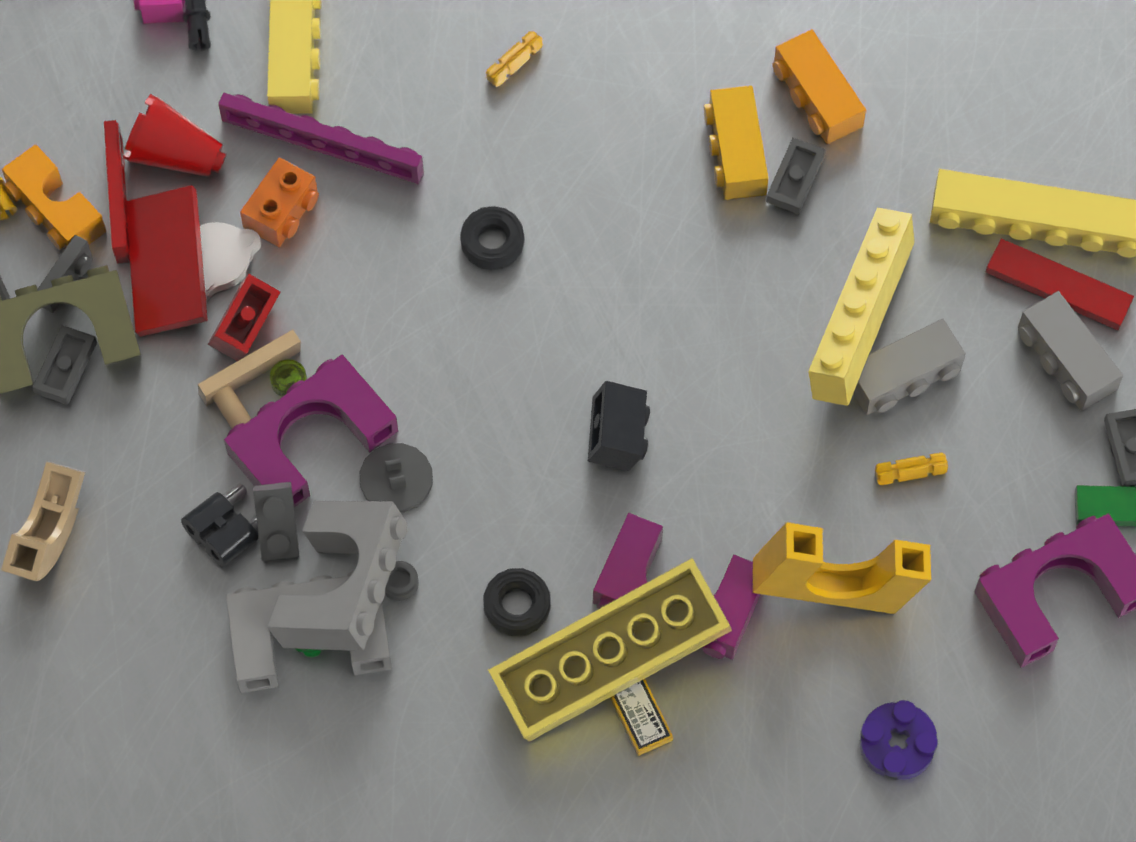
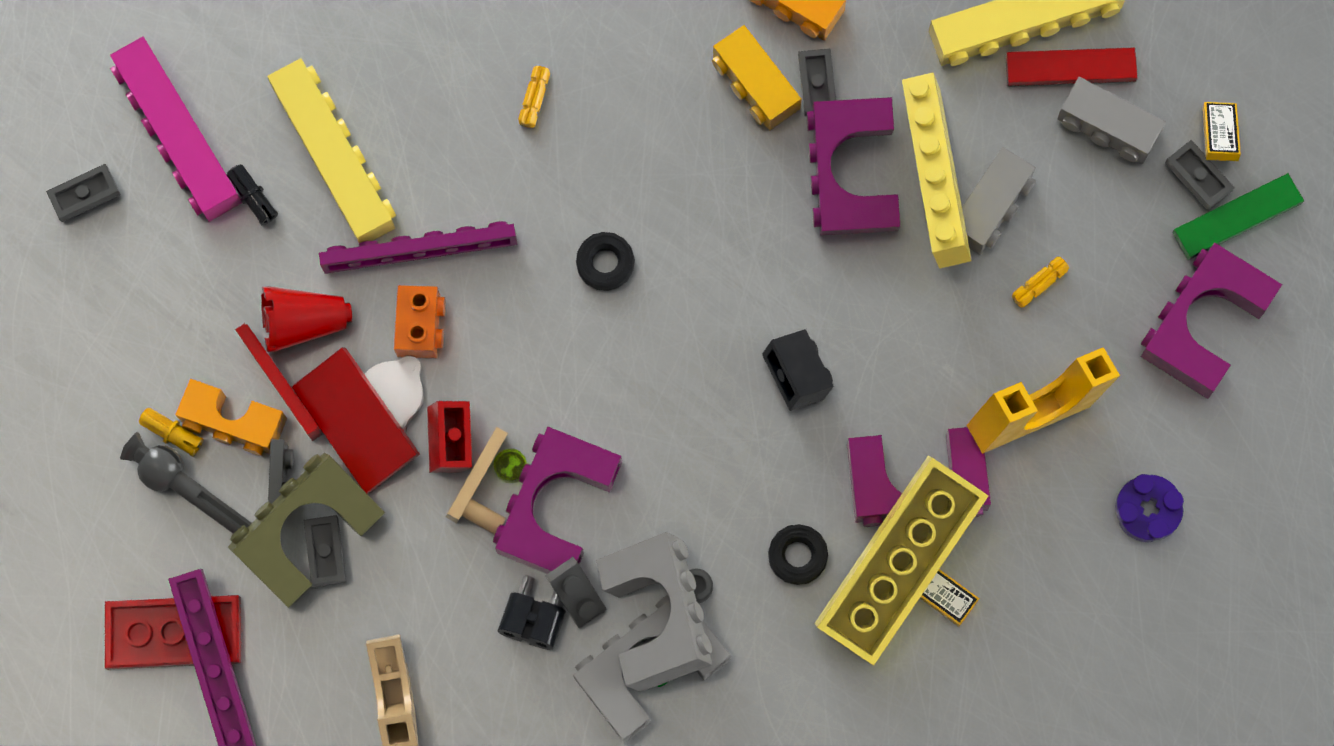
camera: 25 degrees left, 10 degrees up
dark grey piece [359,443,433,512] -> none
none -> magenta arch [807,97,900,236]

